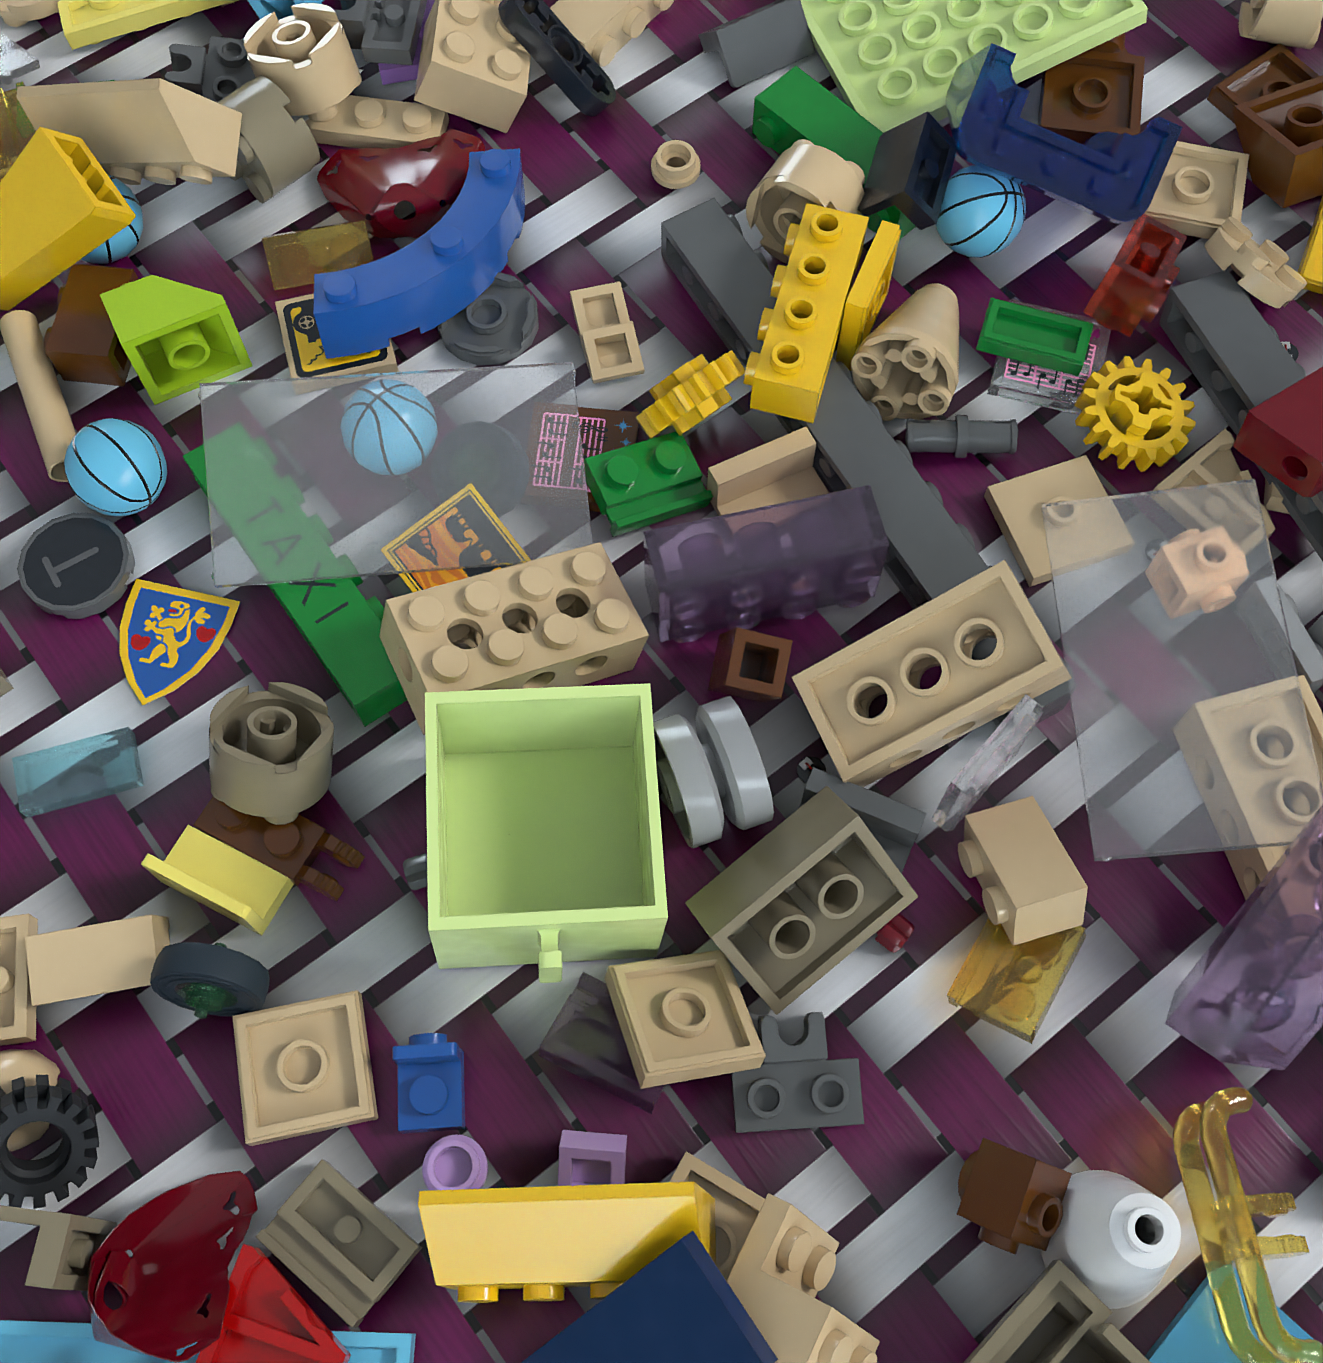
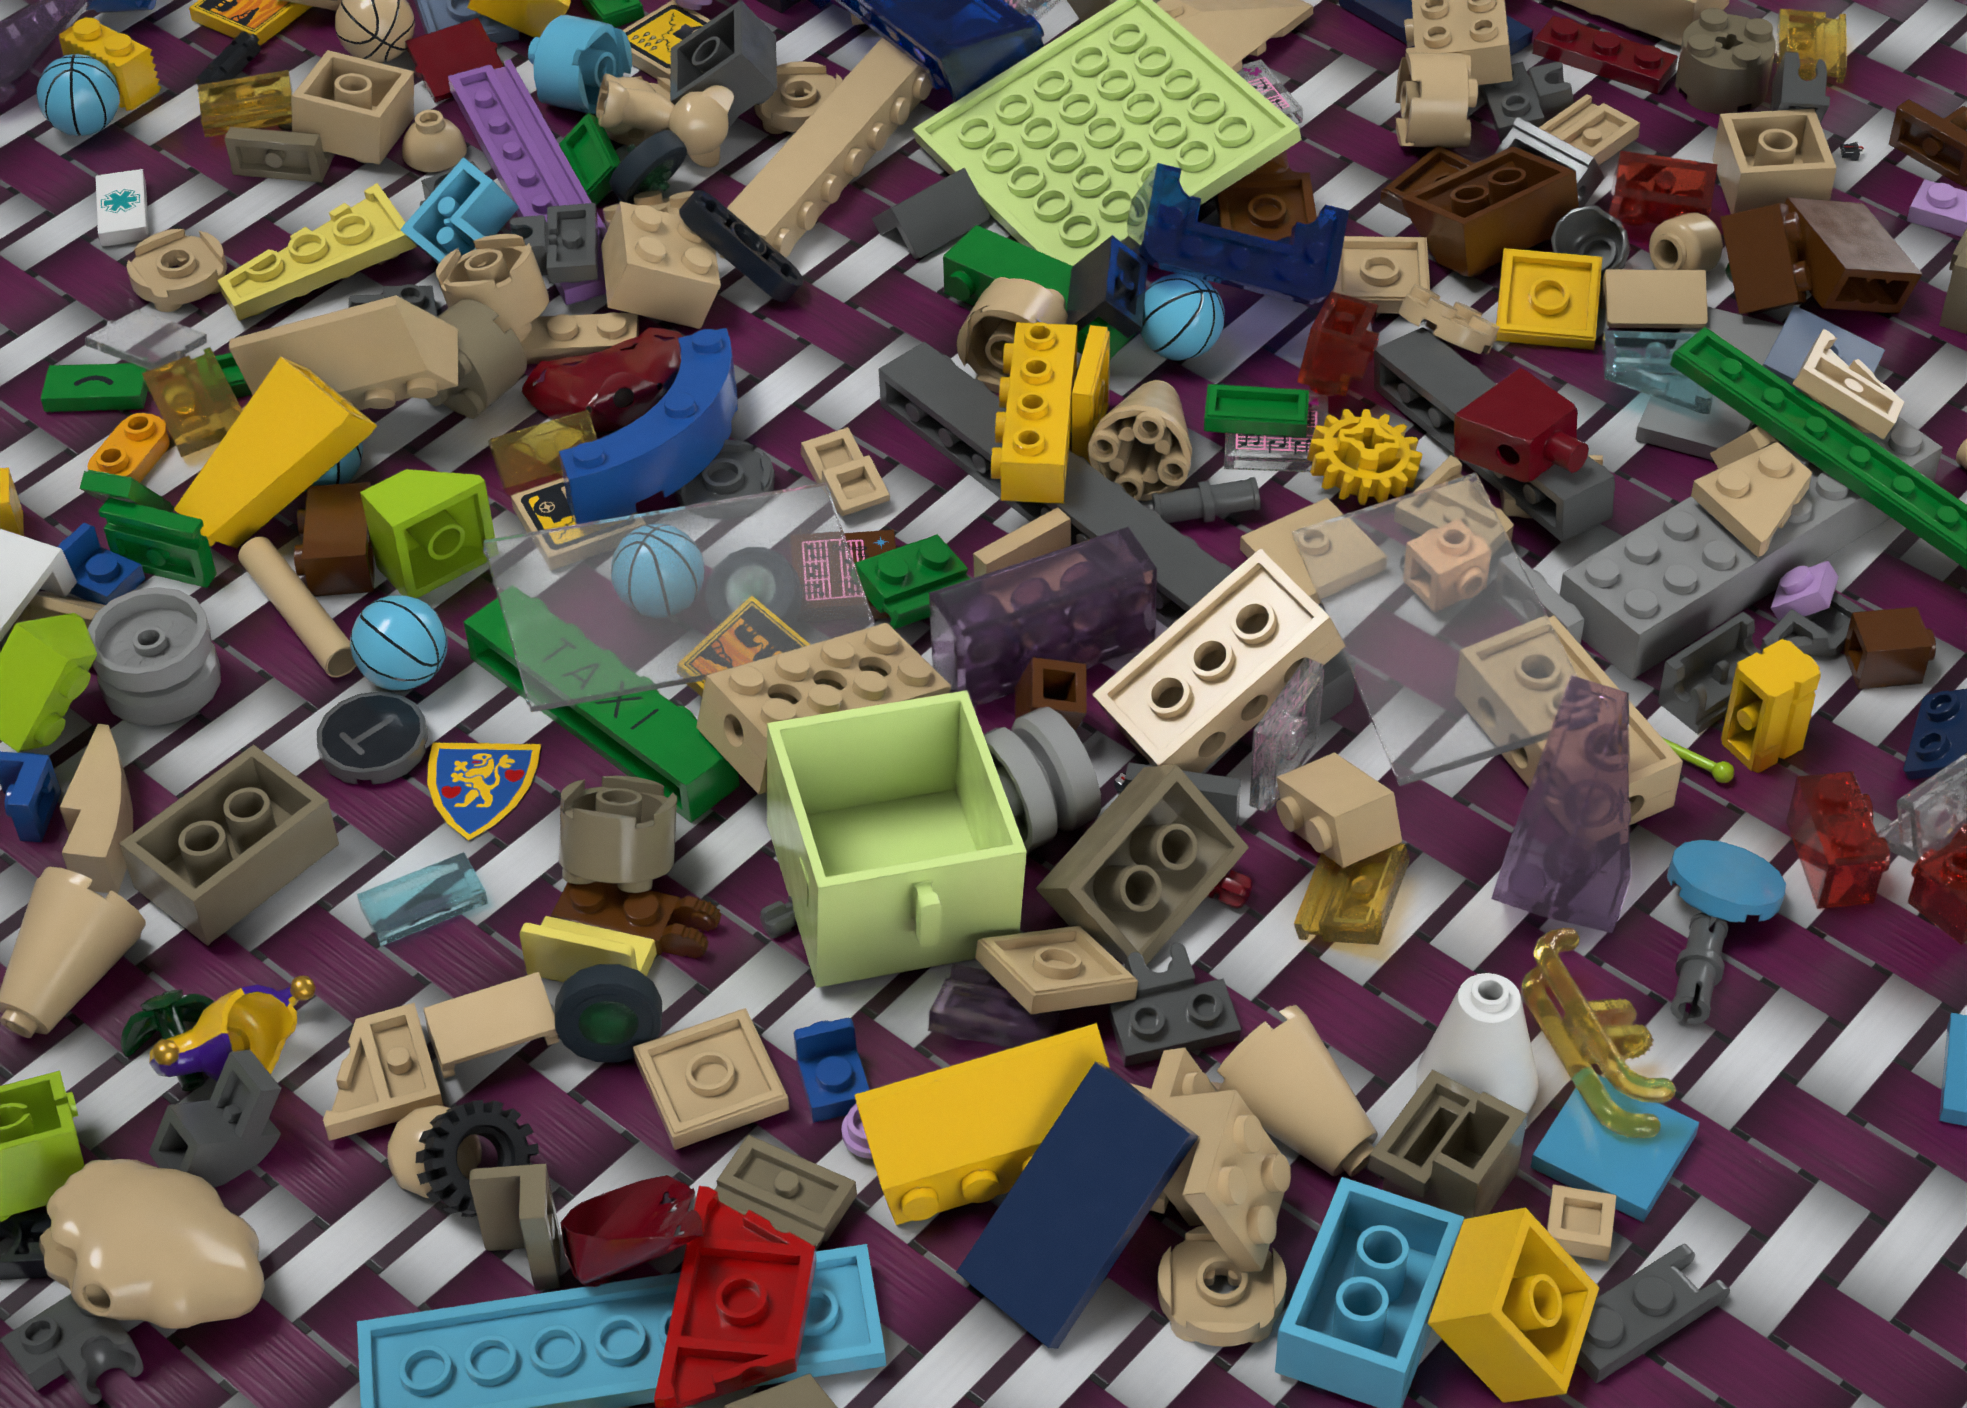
camera: 10 degrees left, 20 degrees down
yellow gear [635,350,745,439] -> none
tan plate [651,140,700,189] -> none
reddish brown brick [957,1138,1072,1254] -> none
none -> tan cone [1210,1005,1378,1177]

